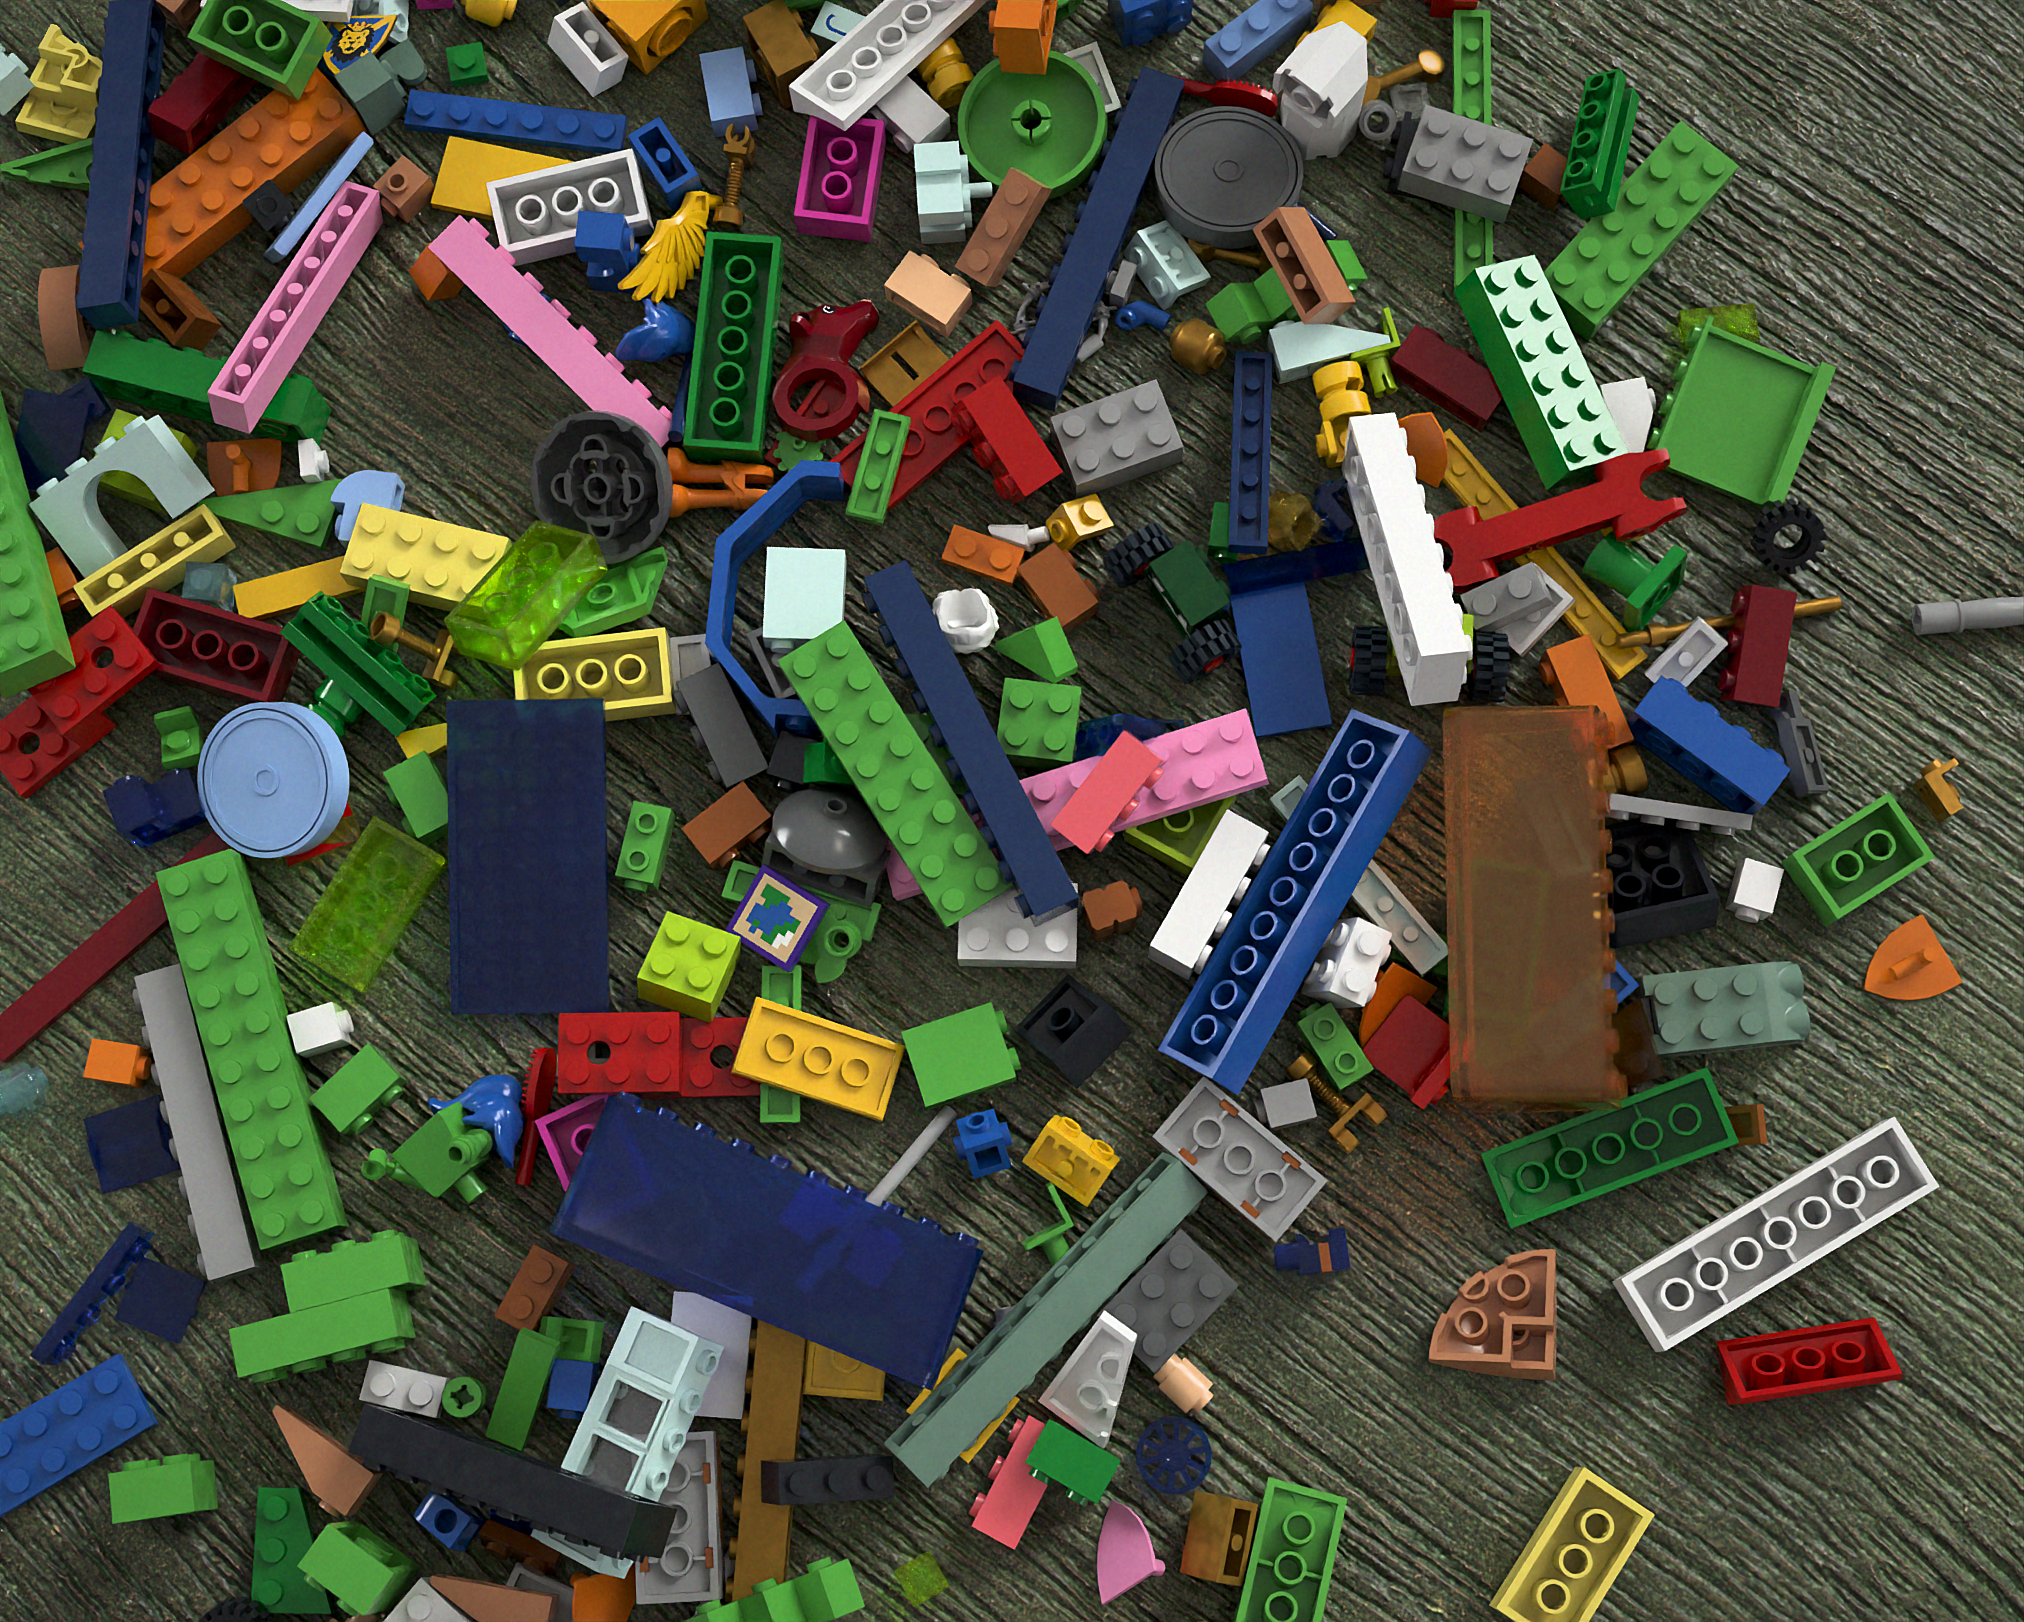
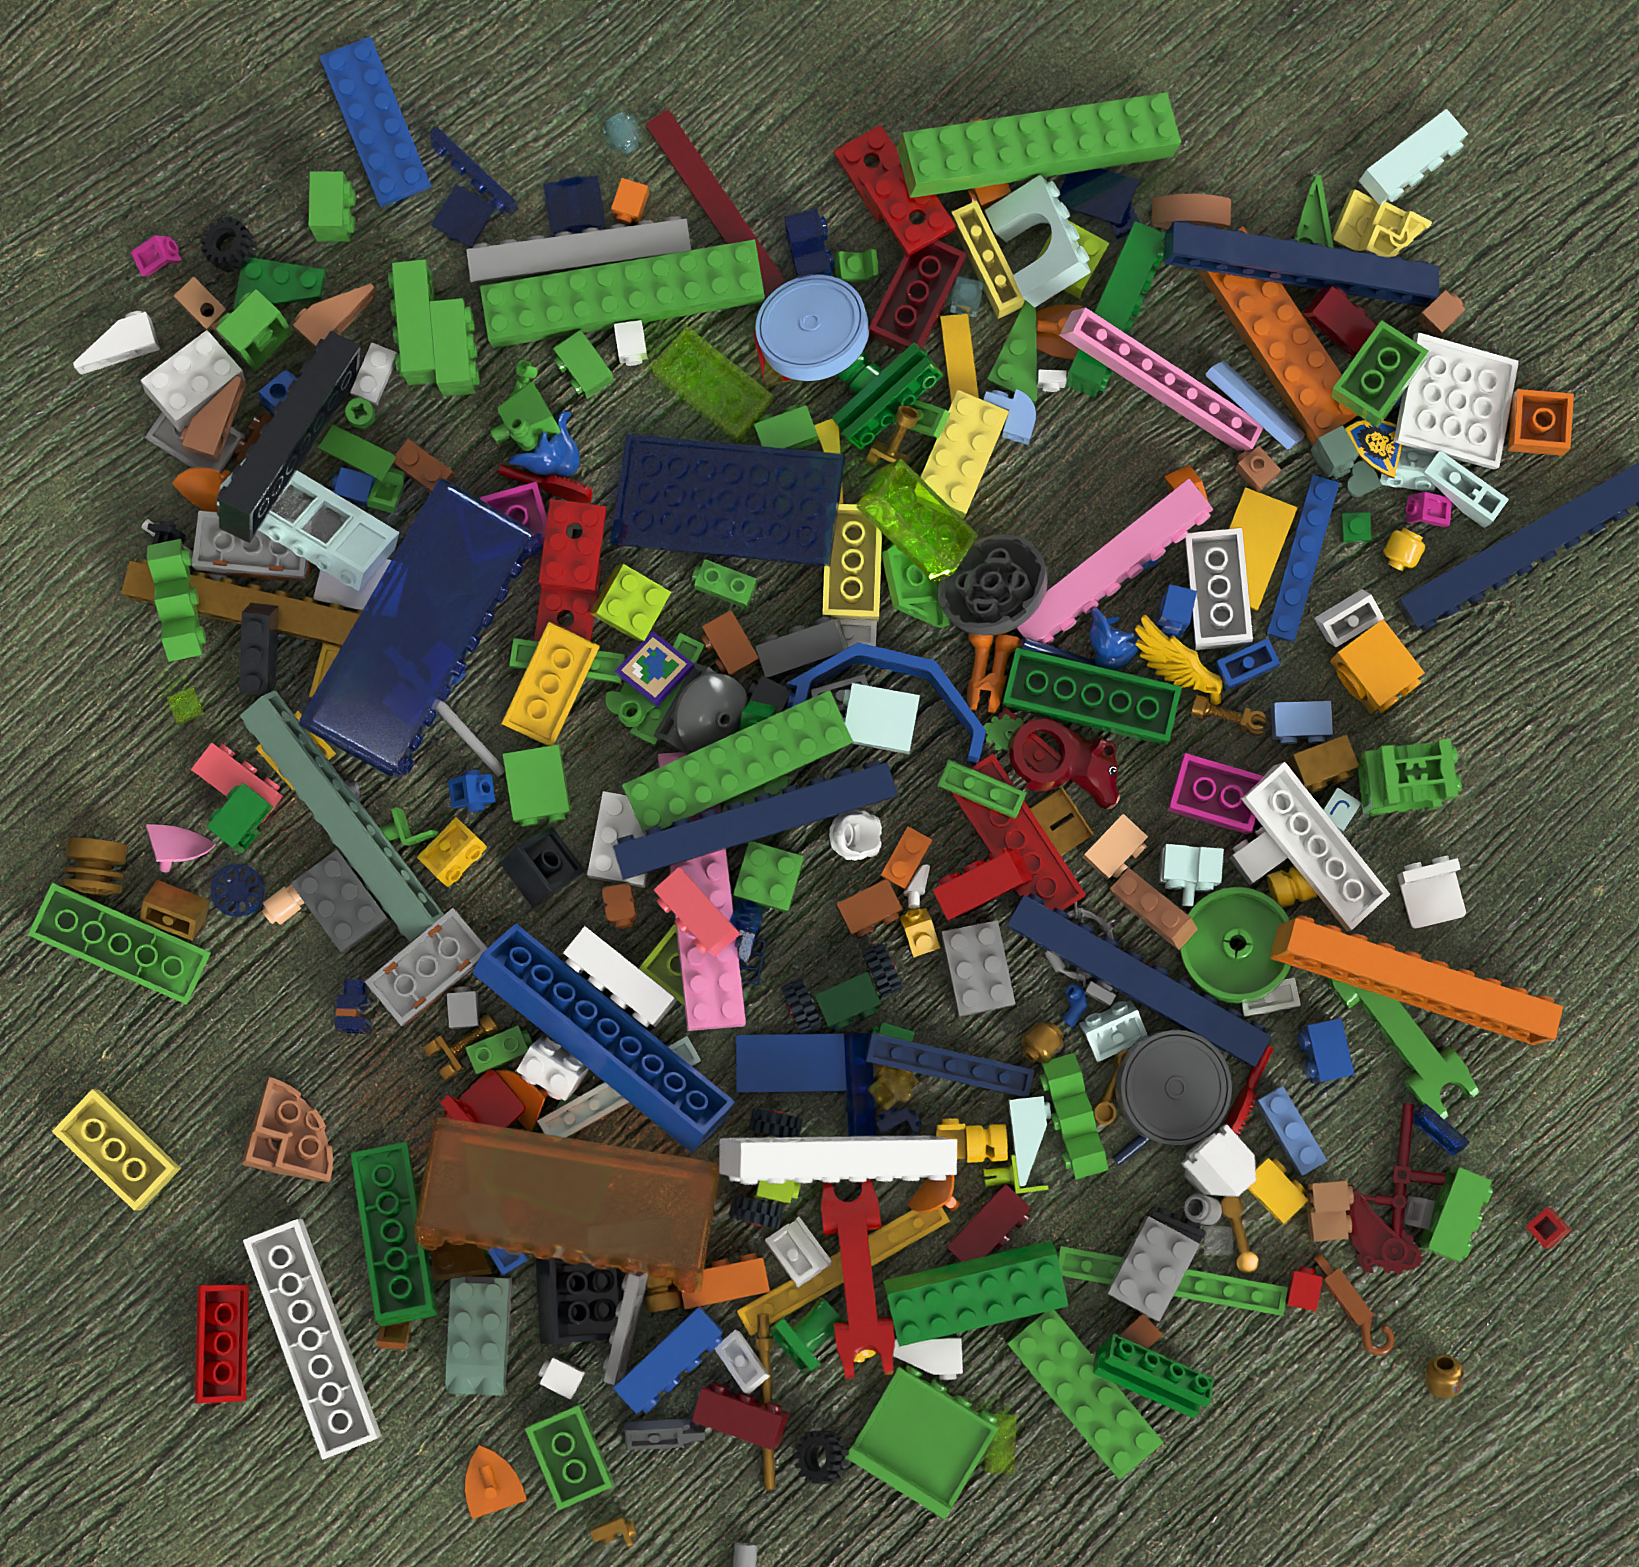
camera: 95 degrees right, 5 degrees up
dark orange brick [139,268,222,351] -> none
black bracket [242,180,295,232] -> none
bright green slope [994,616,1078,684] -> none
white wing [1038,1310,1137,1450] -> none
nougat brick [1253,207,1356,324] -> none
light grey brick [1460,562,1554,633] -> none

